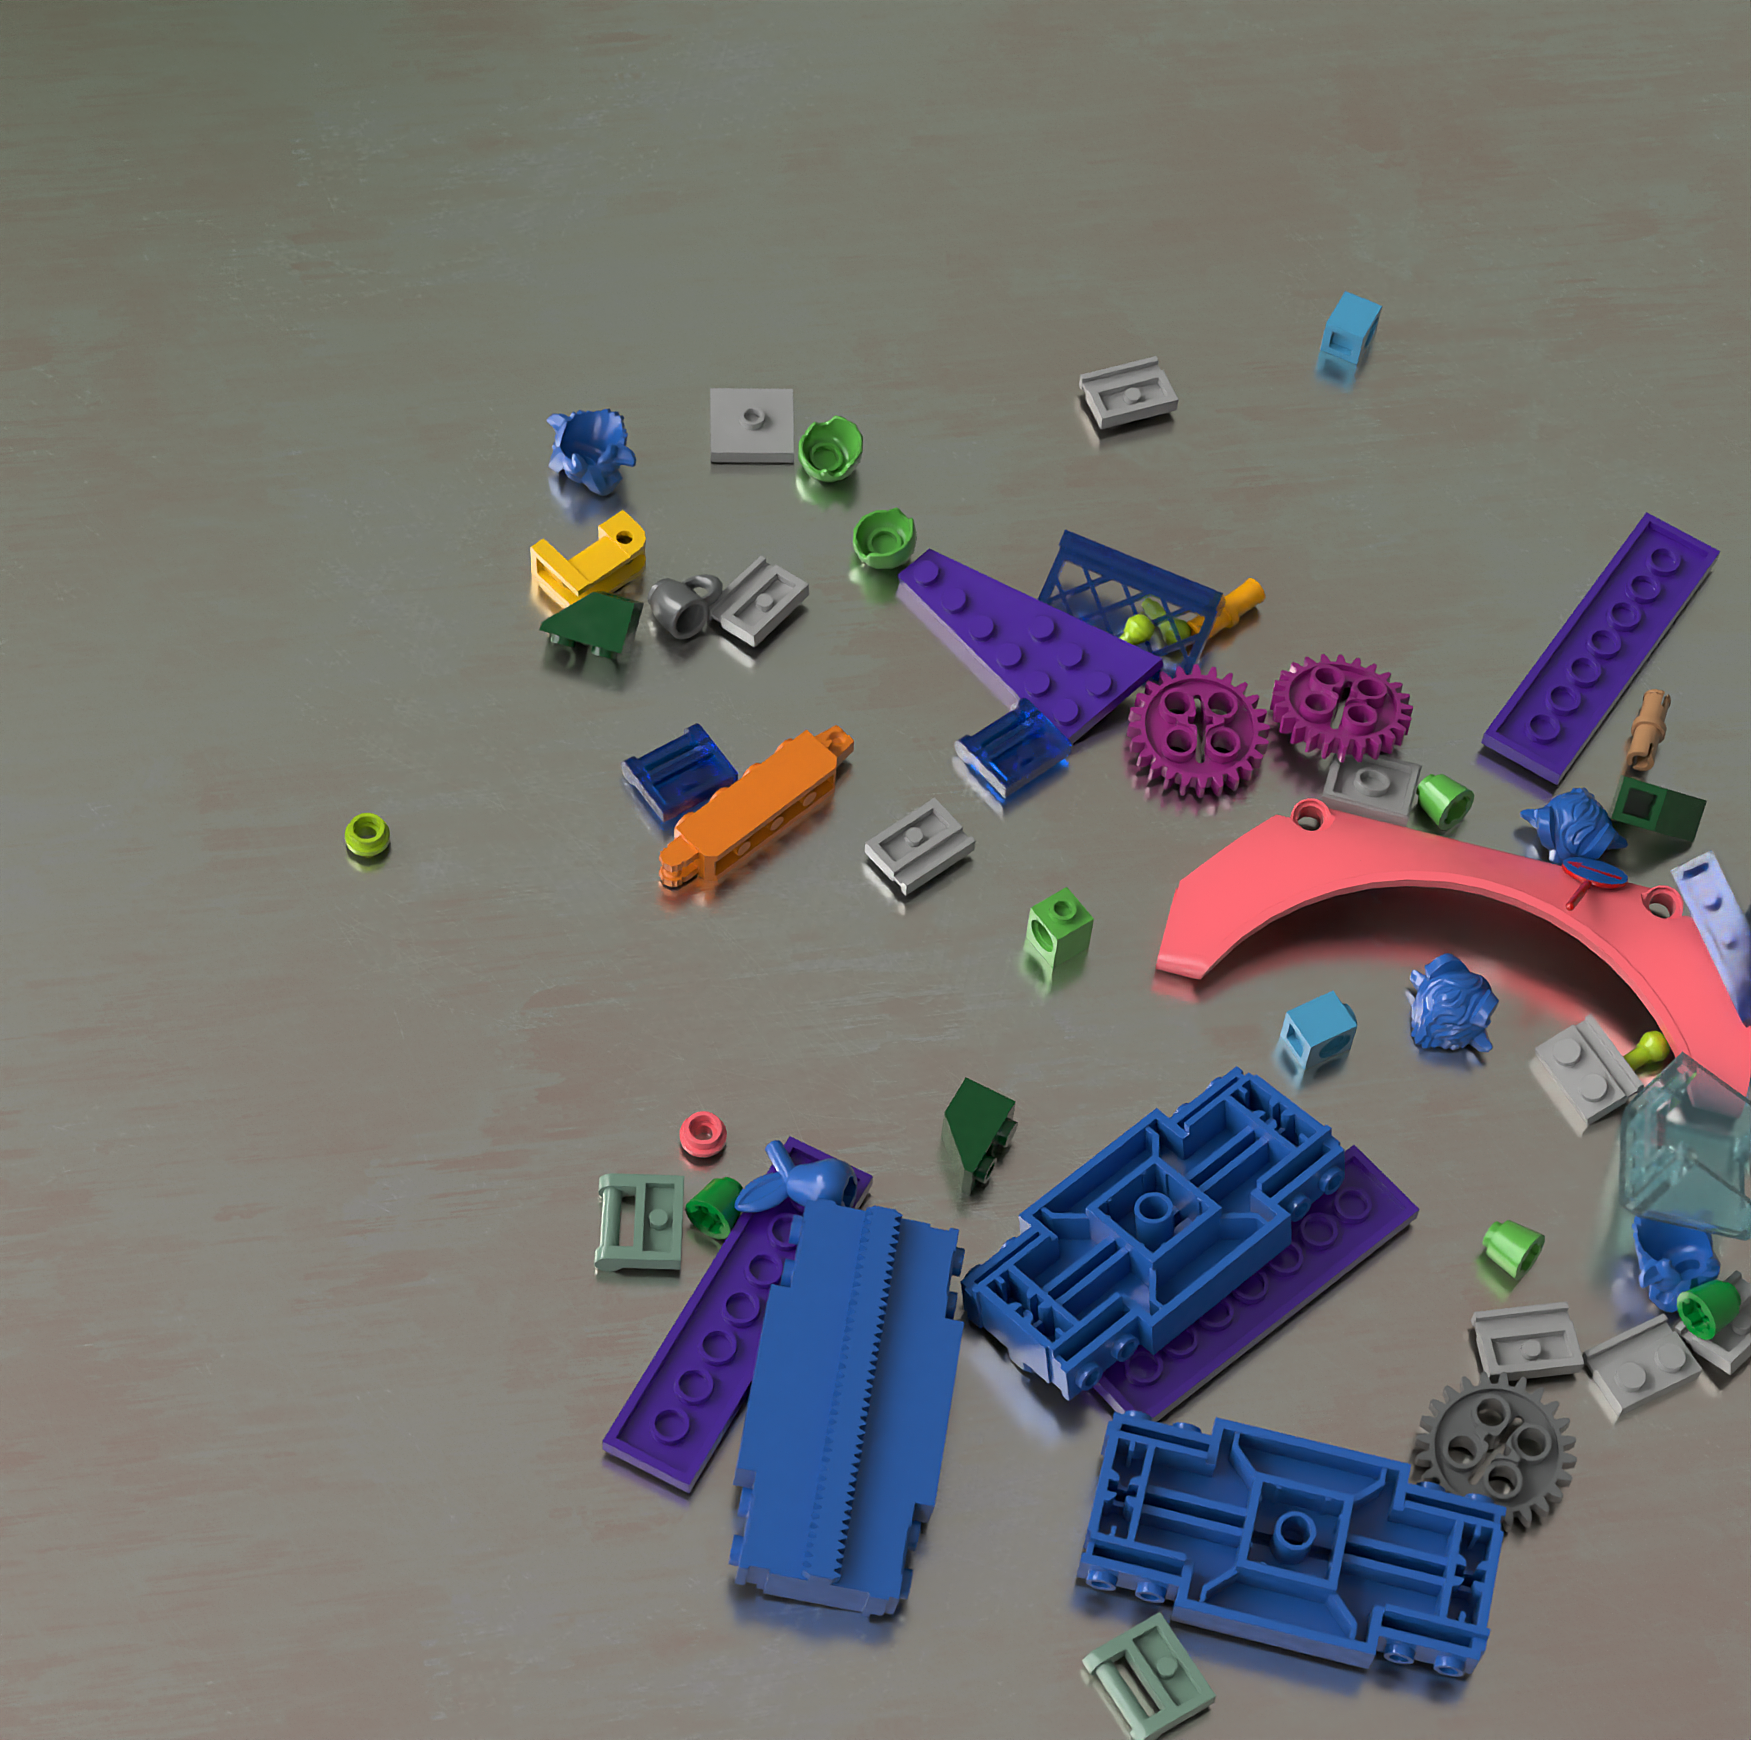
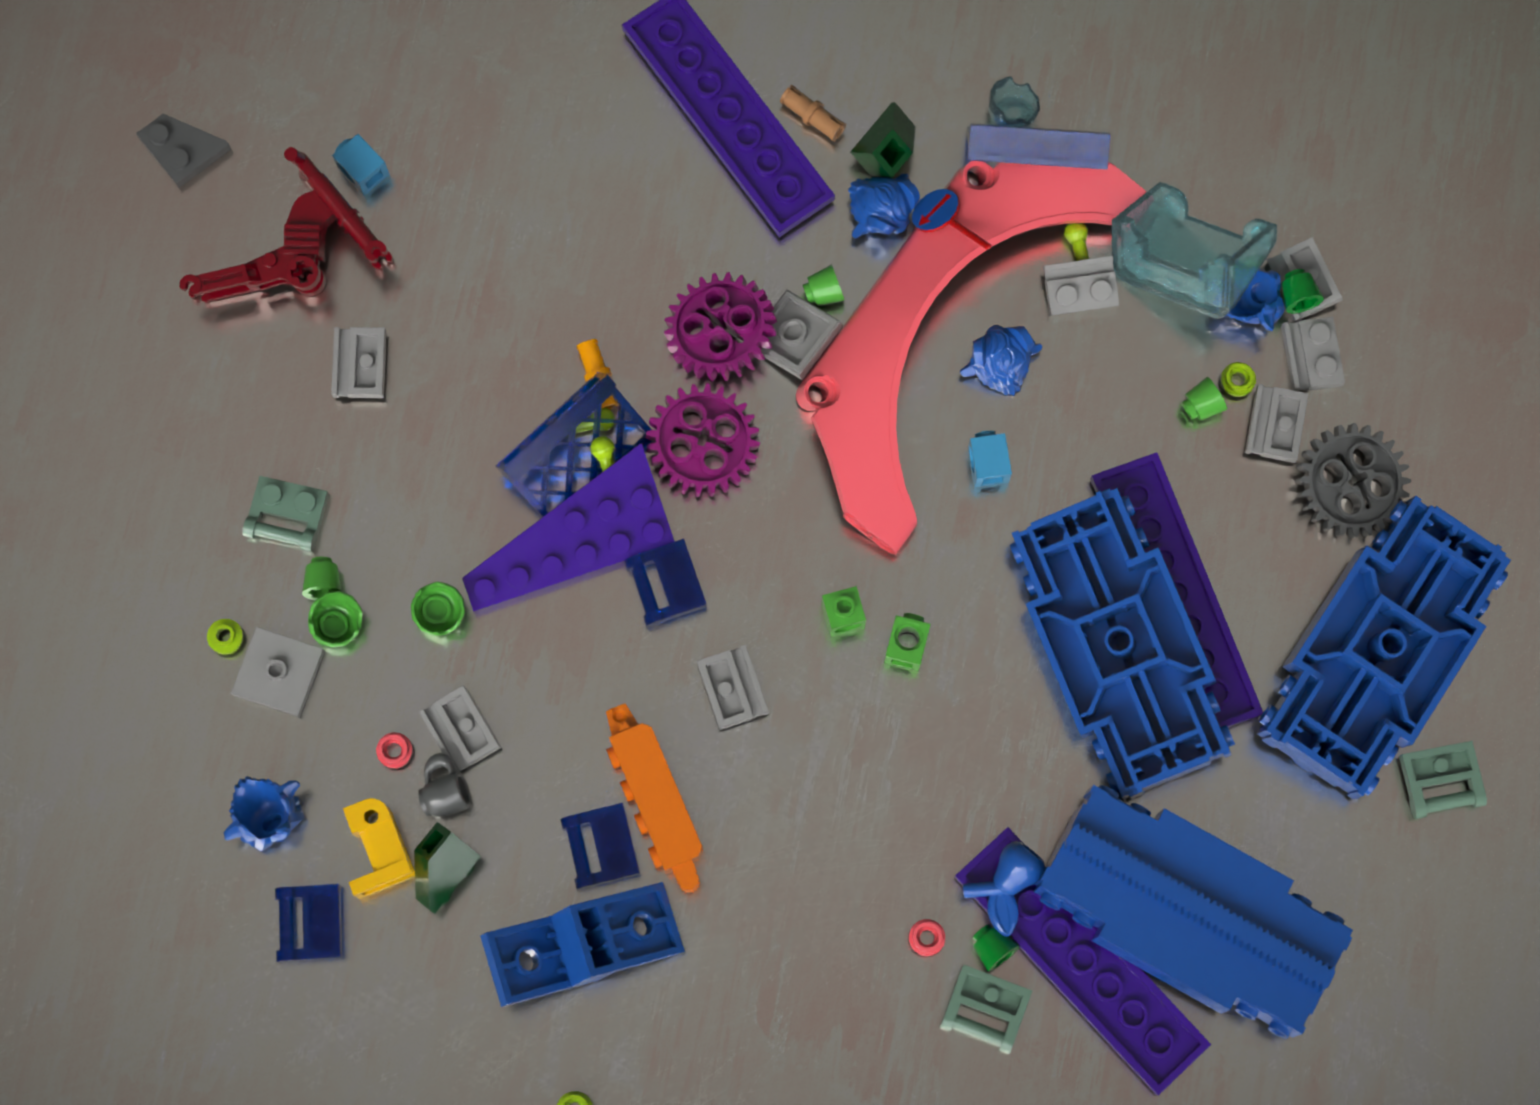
camera: 65 degrees left, 20 degrees up
dark green slope [941,1077,1018,1196] -> none
none -> dark grey wing [136,114,231,188]
none -> dark red piece [179,147,394,304]
none -> lime plate [207,619,244,654]
none -> sand green plate [243,476,330,552]
none -> clear blue plate [275,884,343,963]
none -> bright green hat [302,556,342,600]
none -> coral plate [376,732,413,769]
none -> blue bracket [480,882,685,1007]
none -> bright green brick [884,613,931,671]
none -> lime plate [1220,362,1256,397]

